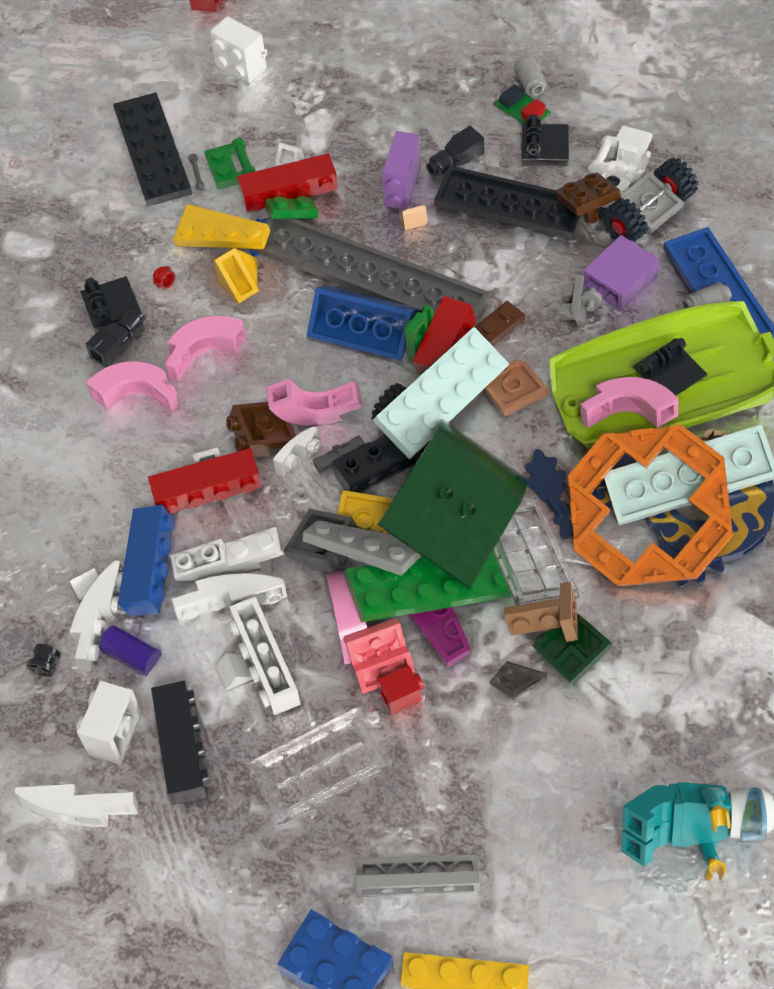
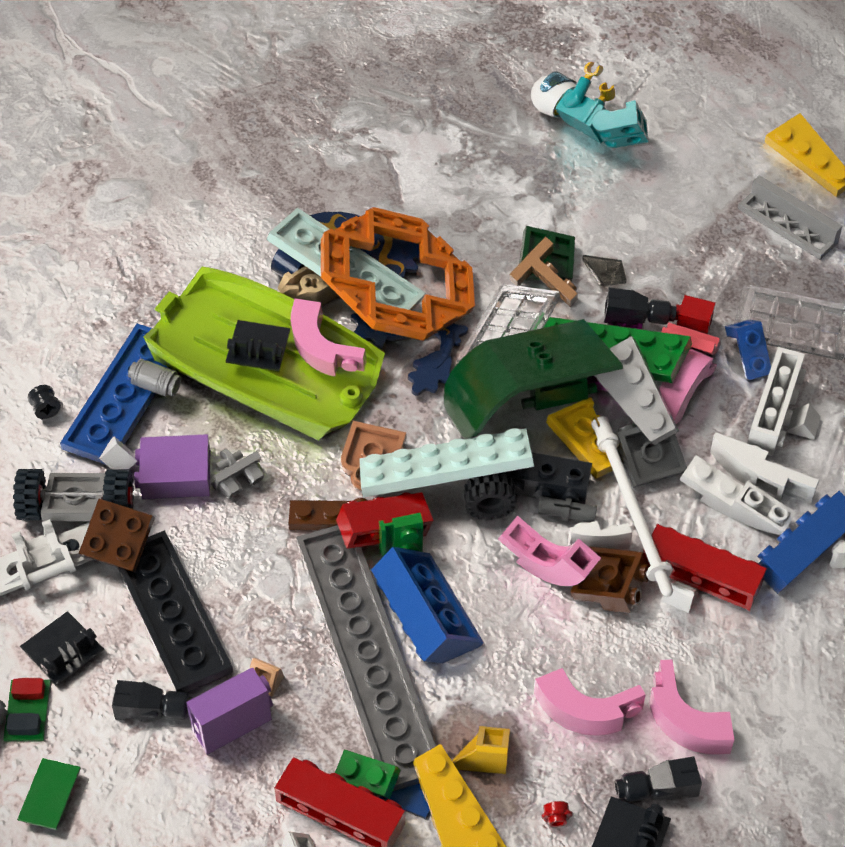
camera: 140 degrees left, 5 degrees down
none -> green piece [17,758,81,830]
none -> black wheel [27,384,61,419]
none -> white slope [99,436,137,469]
none -> white bar [591,416,673,597]
none -> black piece [604,287,677,325]
none -> blue bracket [725,319,771,380]

